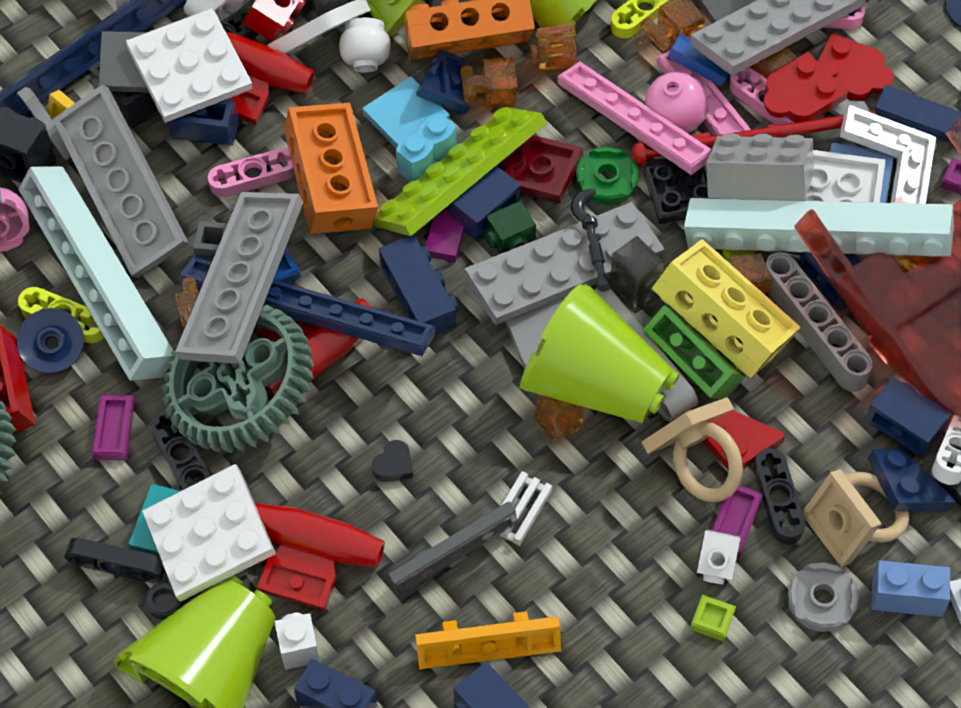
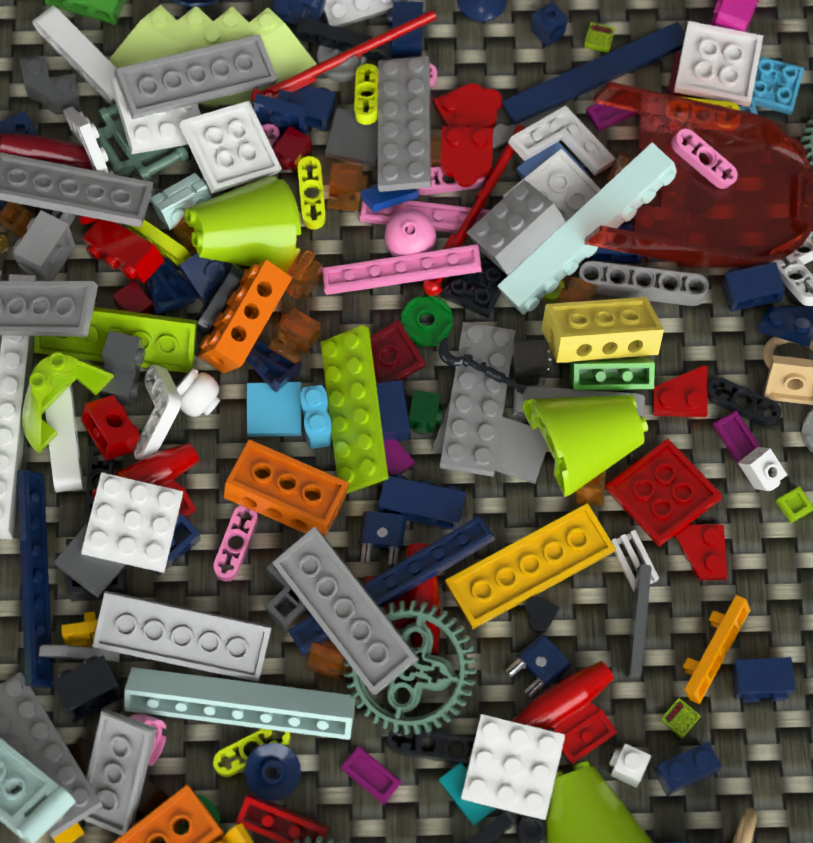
camera: 55 degrees left, 10 degrees up
tan tile [642,397,743,502] -> none
none -> dark blue piece [359,511,406,567]
none -> yellow plate [445,503,616,630]
none -> dark blue piece [505,633,571,698]
none -> red plate [605,438,722,547]
none -> tile [660,698,701,739]
none -> red wing [674,524,727,580]

